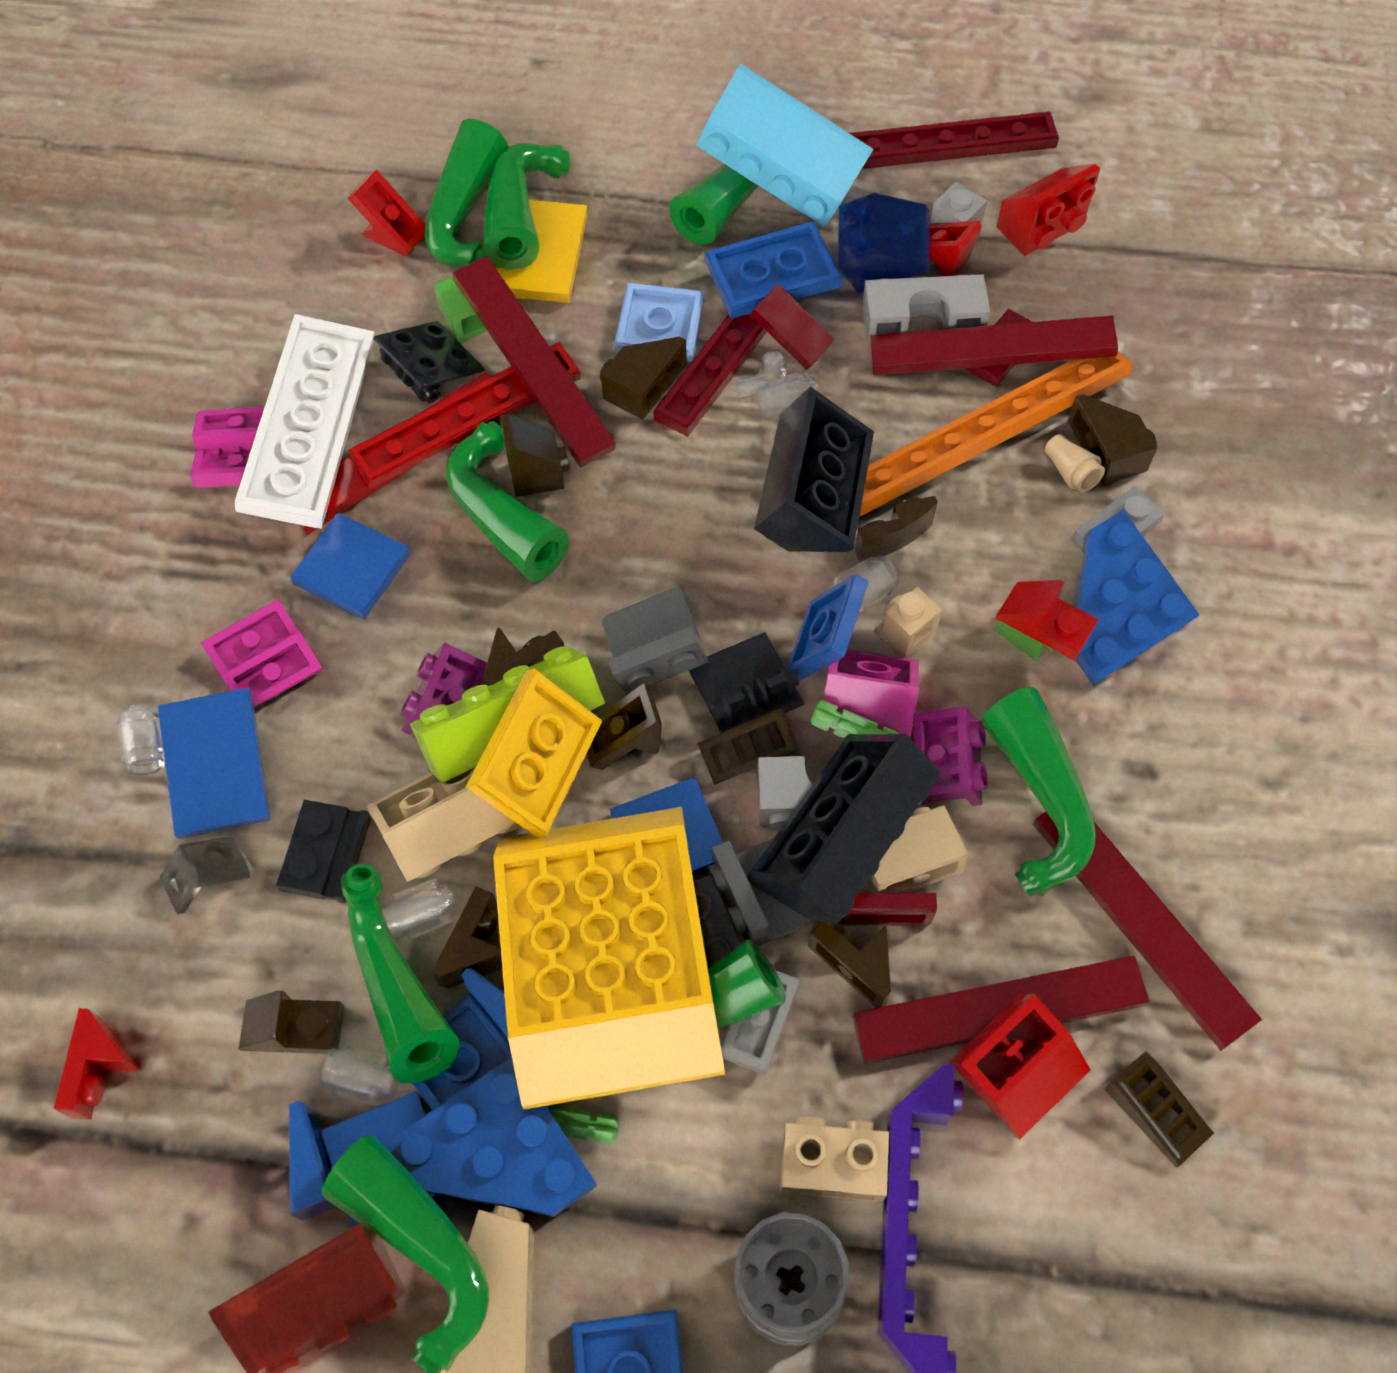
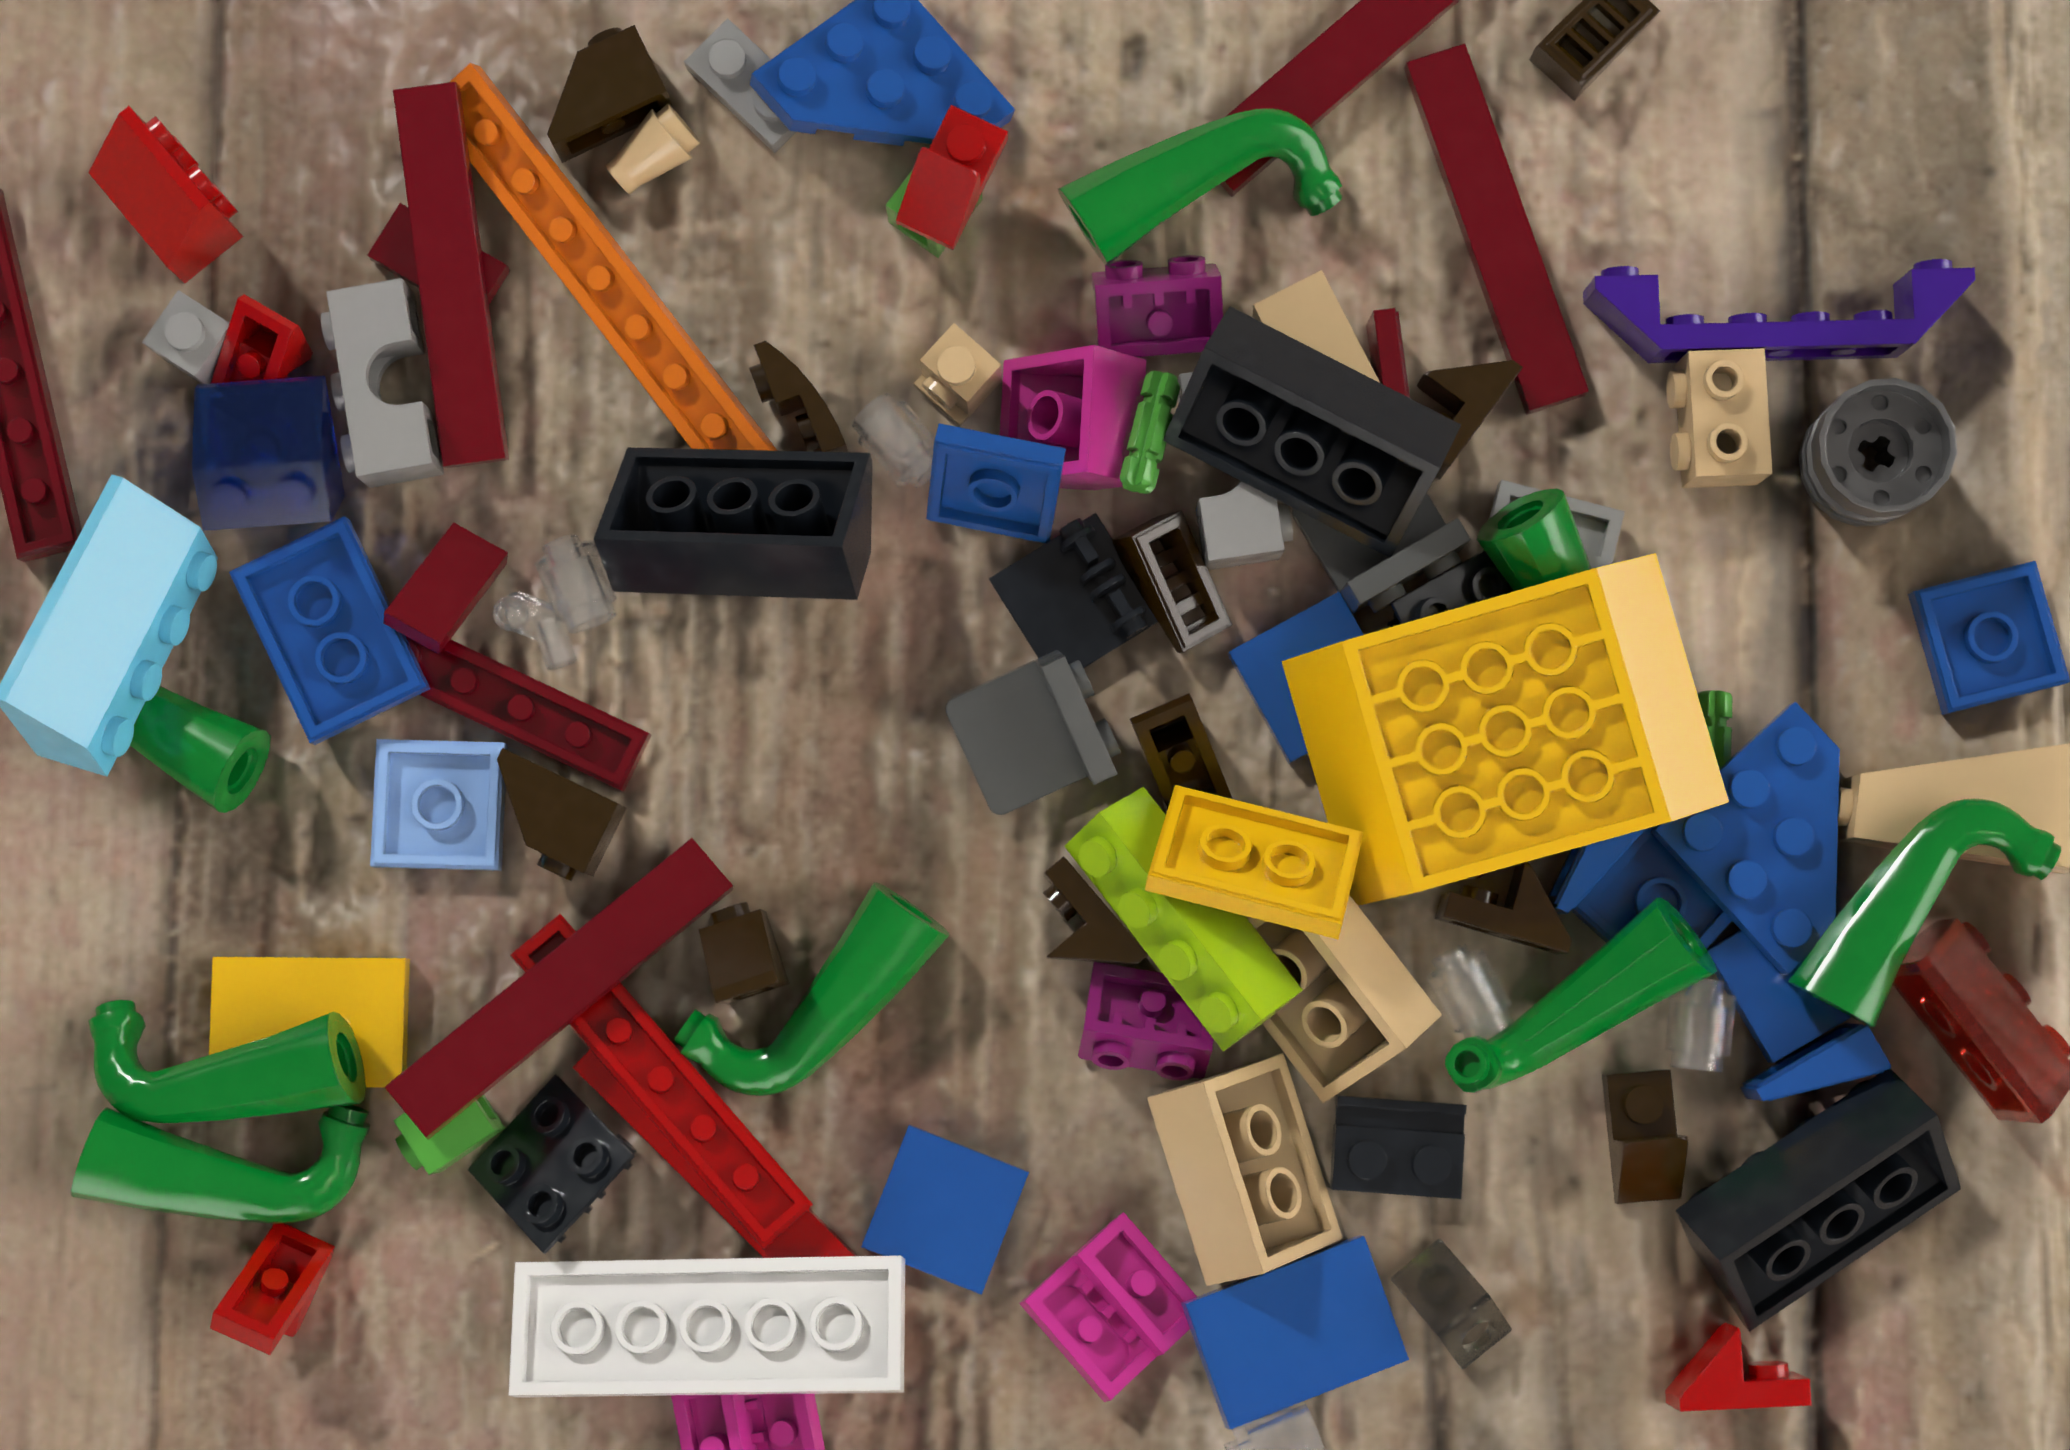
camera: 100 degrees left, 20 degrees up
red slope [949,994,1091,1140] -> none
none -> tan slope [1147,1053,1343,1286]
none -> black slope [1675,1069,1961,1332]

